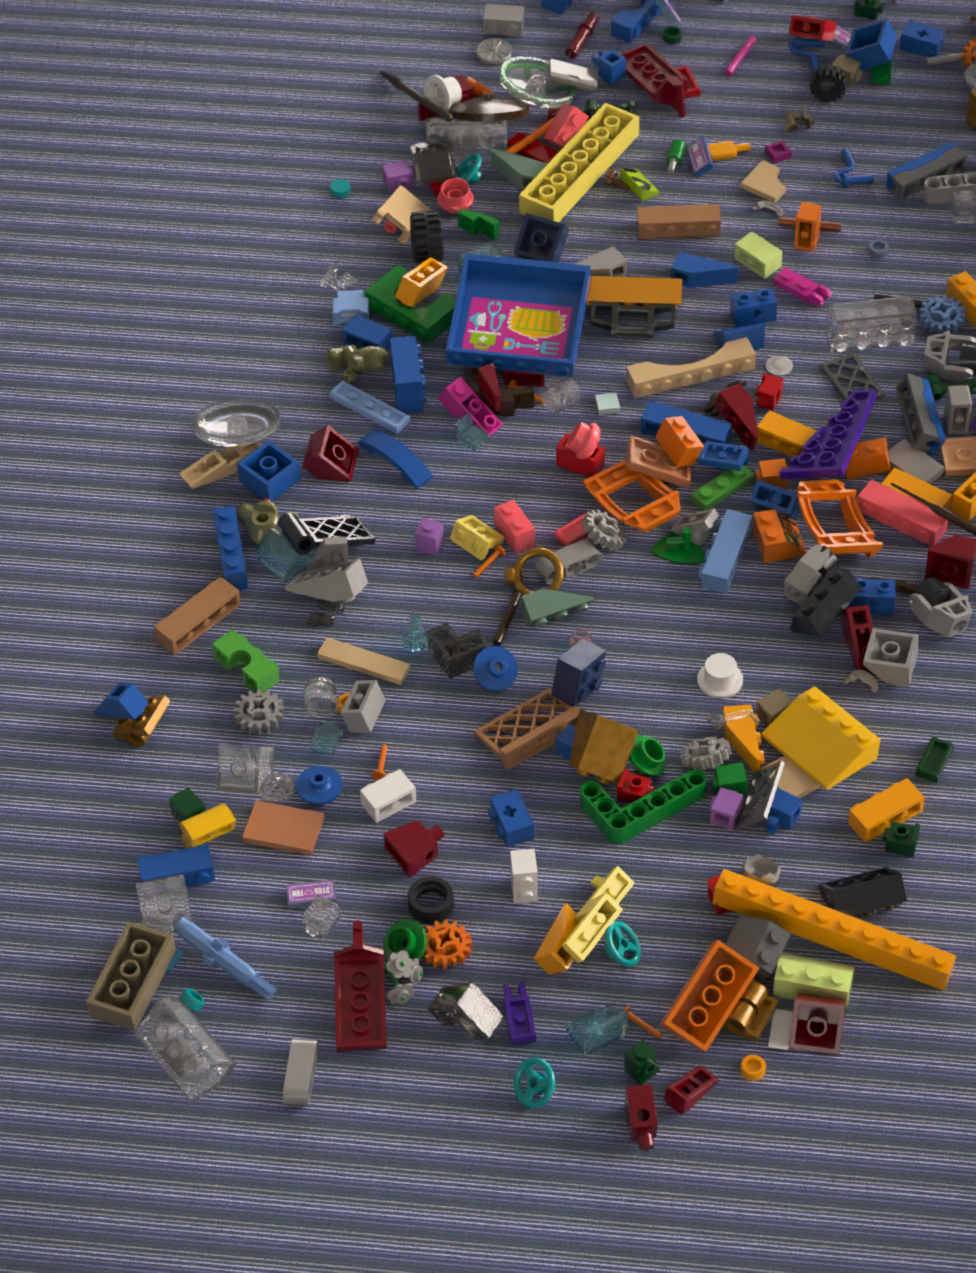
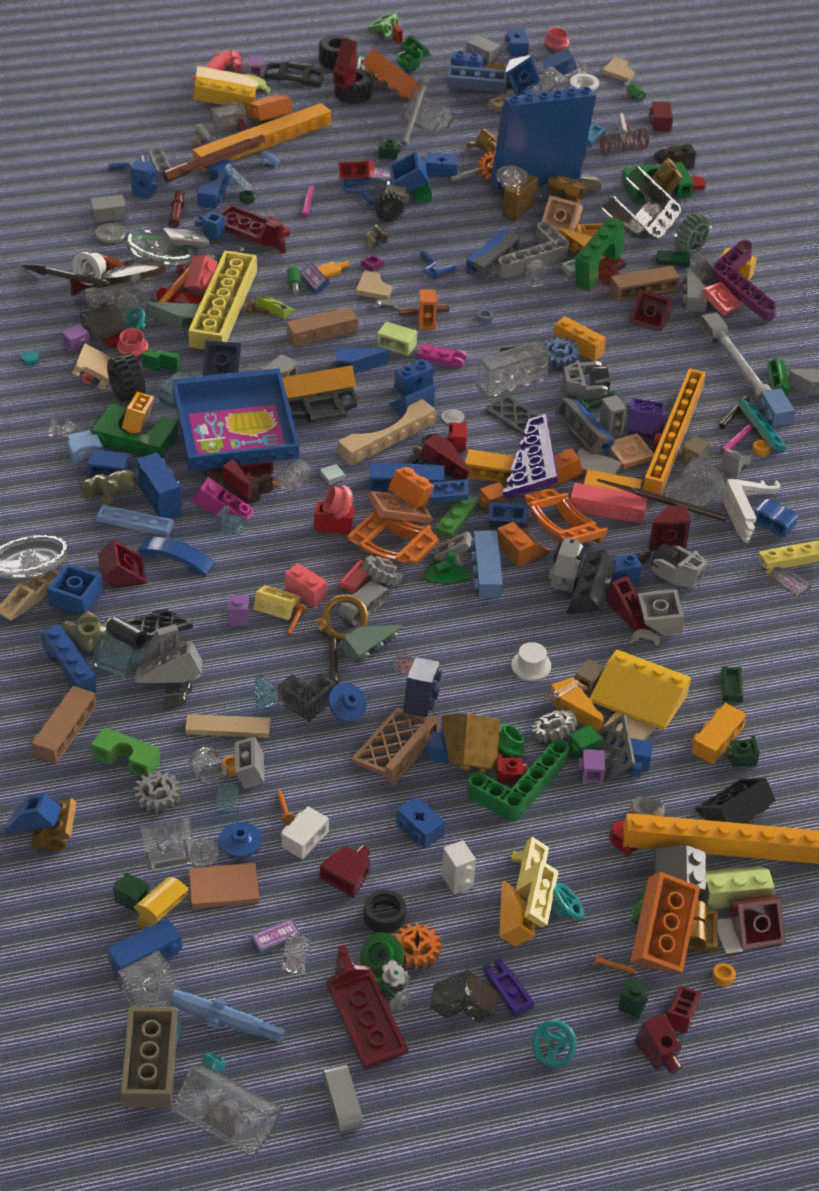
camera: 25 degrees left, 5 degrees down
clear light blue slope [564,1005,628,1056] -> none

